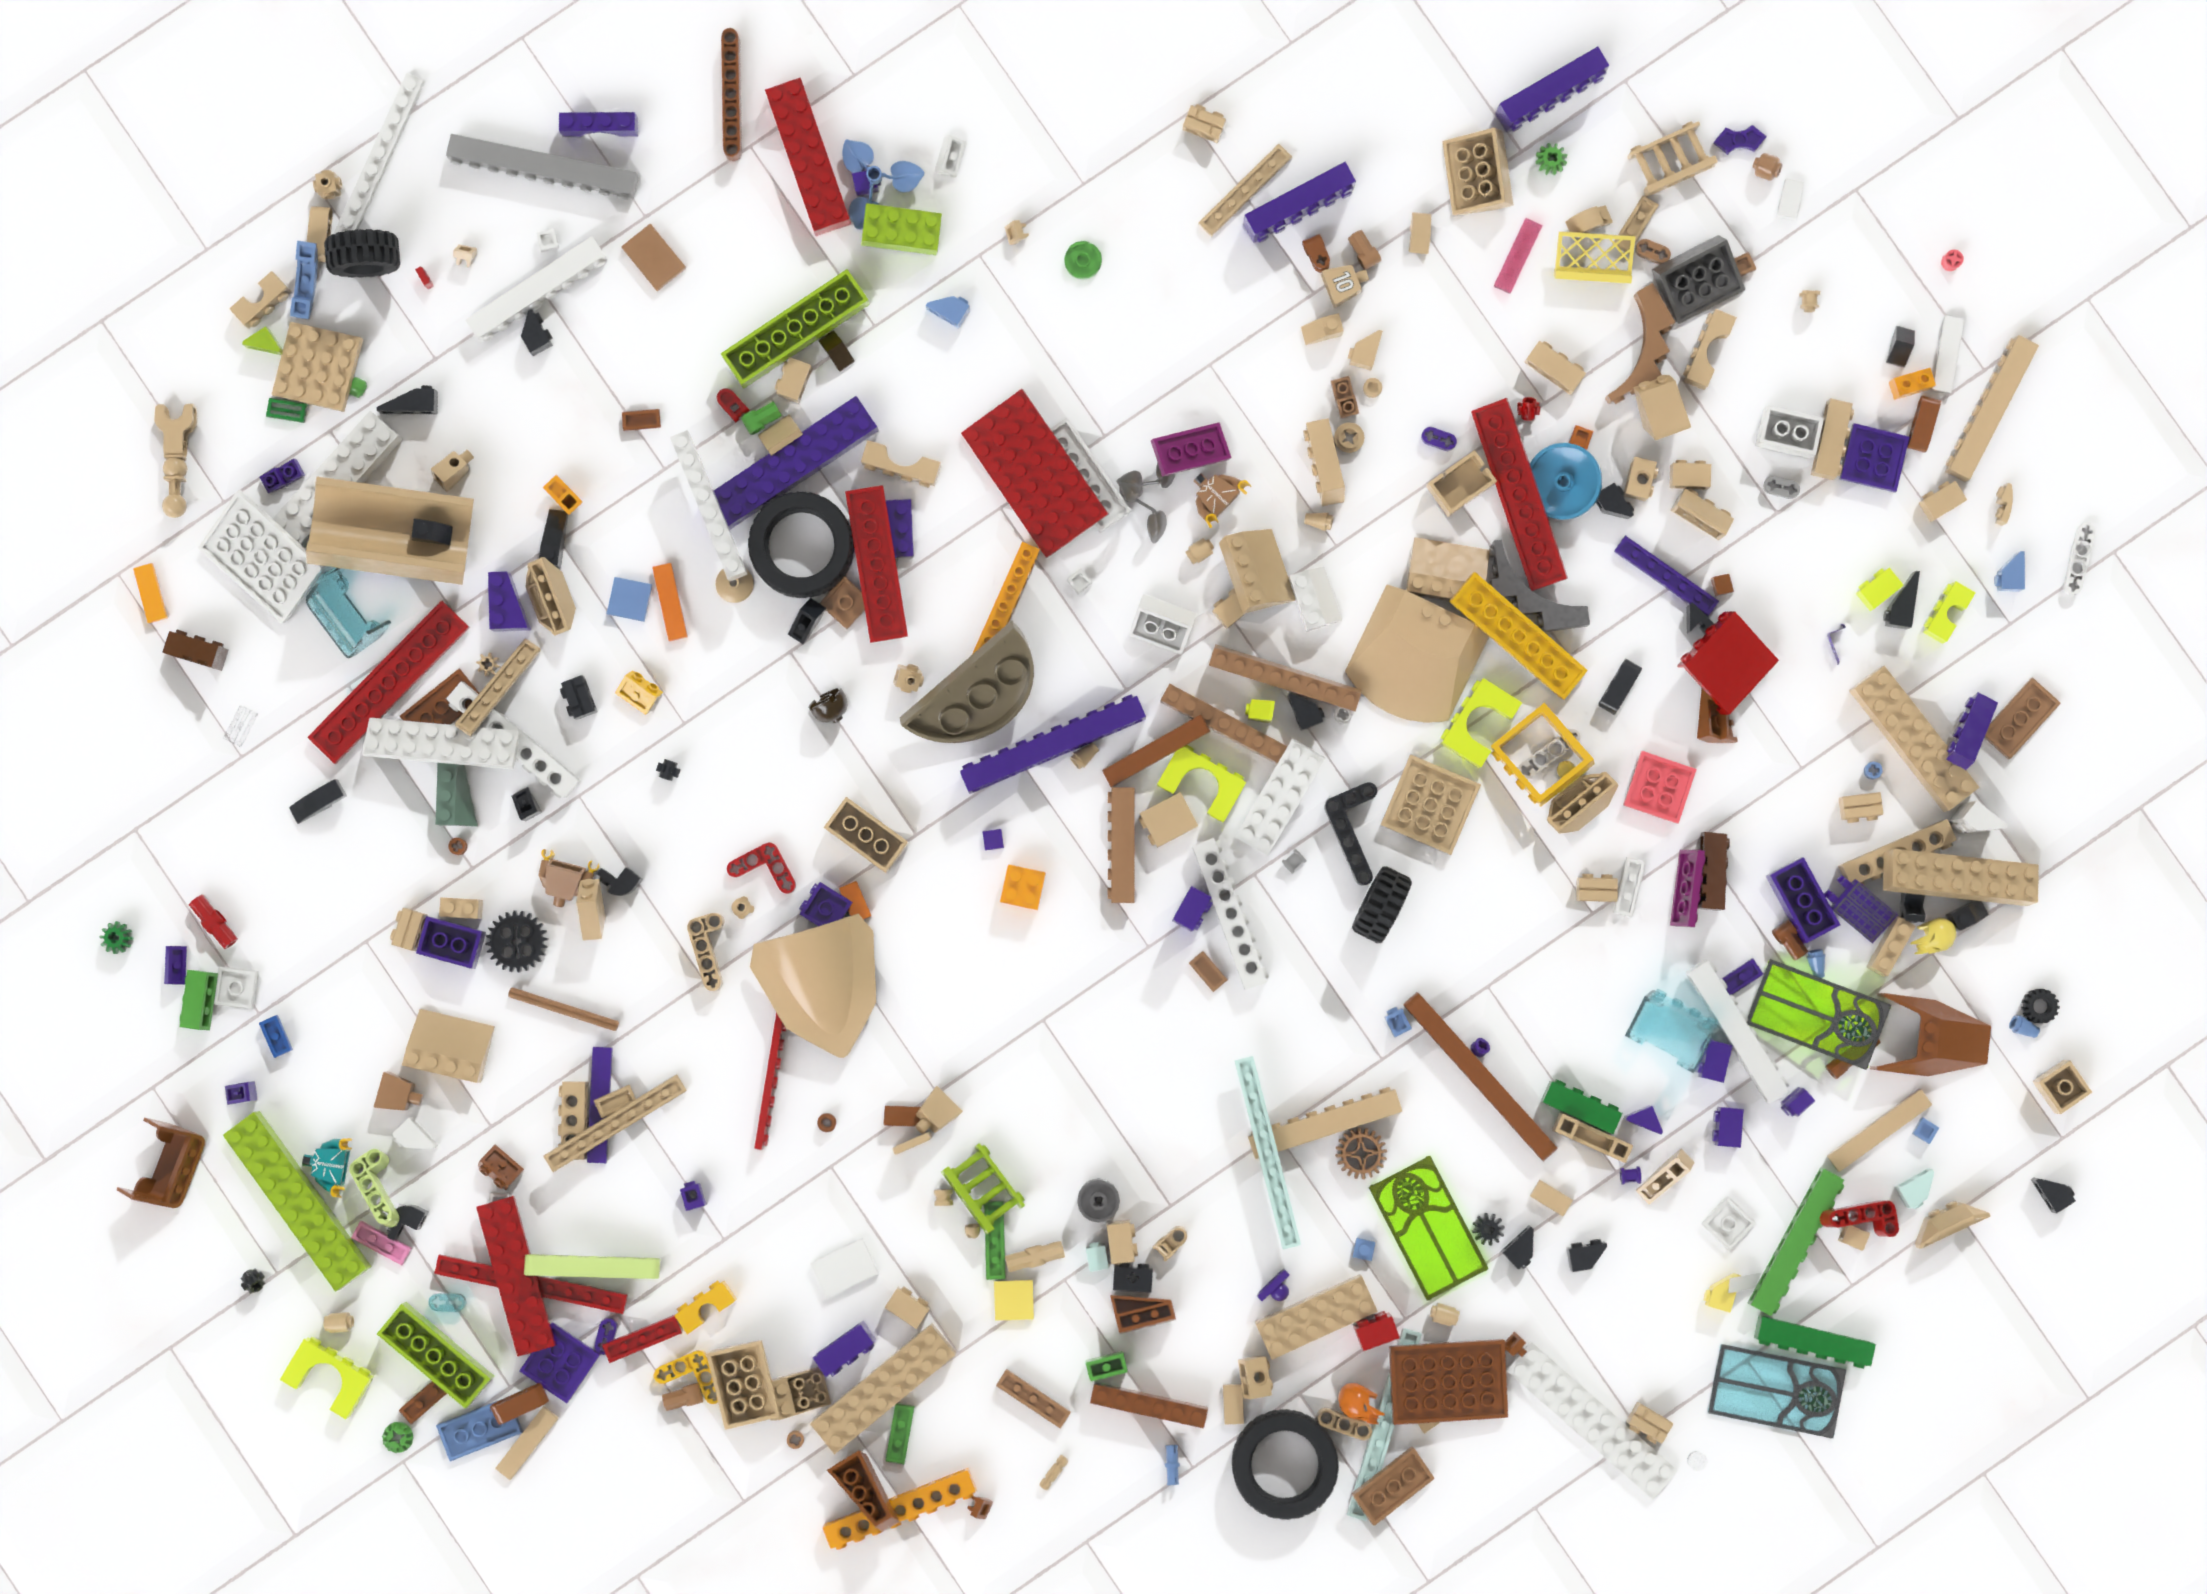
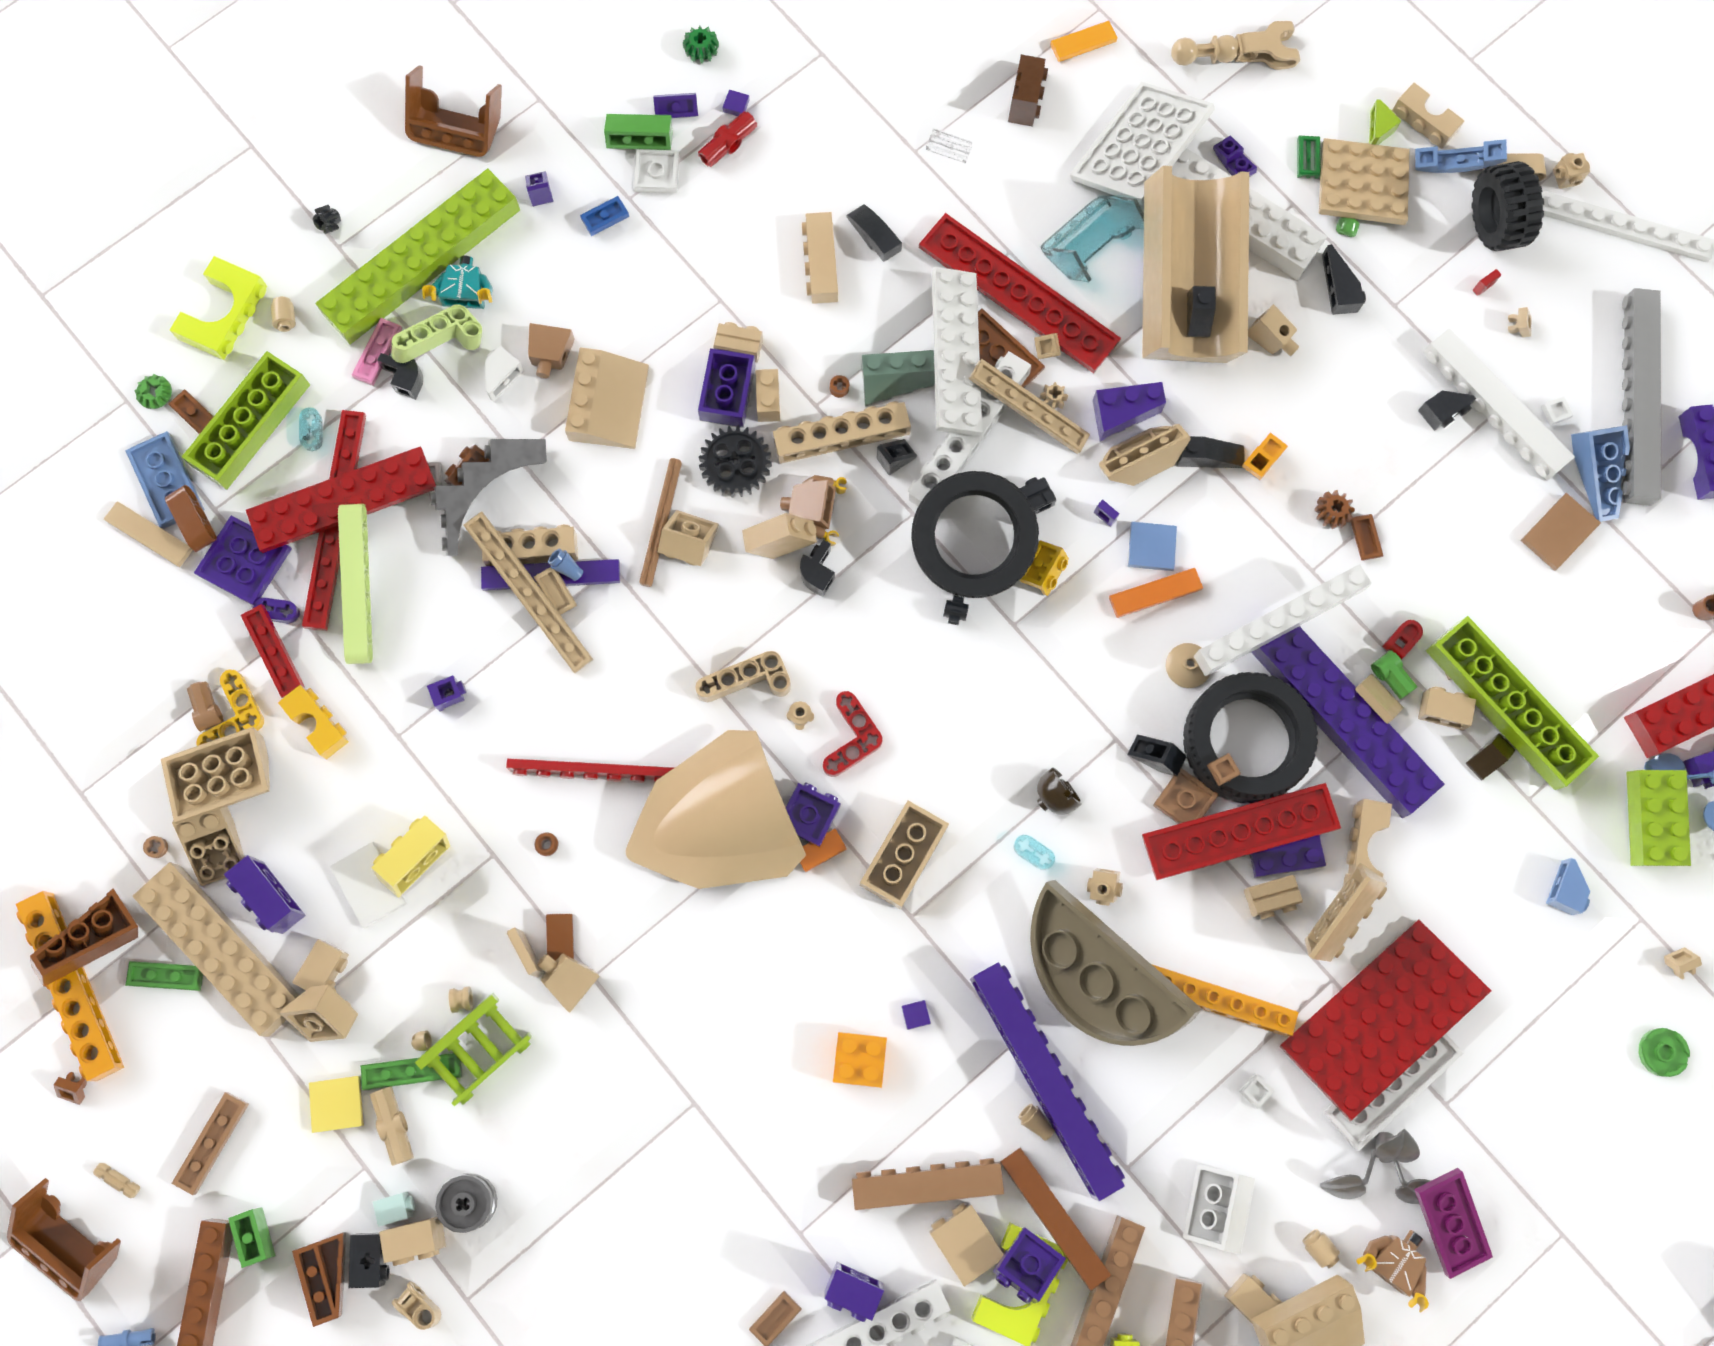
camera: 80 degrees right, 10 degrees down
none -> dark orange windscreen [7,1178,121,1301]
none -> tan slope [280,985,358,1042]
none -> light yellow brick [371,815,450,898]
none -> flat silver arch [430,439,547,556]
none -> medium blue cone [548,549,583,581]
none -> tan slope [658,510,719,566]
none -> dark purple tile [722,89,750,116]
none -> tan brick [773,401,911,464]
none -> tan brick [802,212,838,304]
none -> black tyre [911,471,1039,598]
none -> dark purple plate [993,1227,1066,1304]
none -> clear light blue beam [1013,834,1055,870]
none -> tan tile [1034,333,1061,360]
none -> dark purple tile [1094,499,1120,527]
none -> medium nougat tile [1207,753,1241,786]
none -> tan brick [1244,875,1303,920]
none -> tan slope [1304,863,1387,962]
none -> dark orange gear [1314,490,1355,529]
none -> medium blue wedge [1571,425,1630,522]

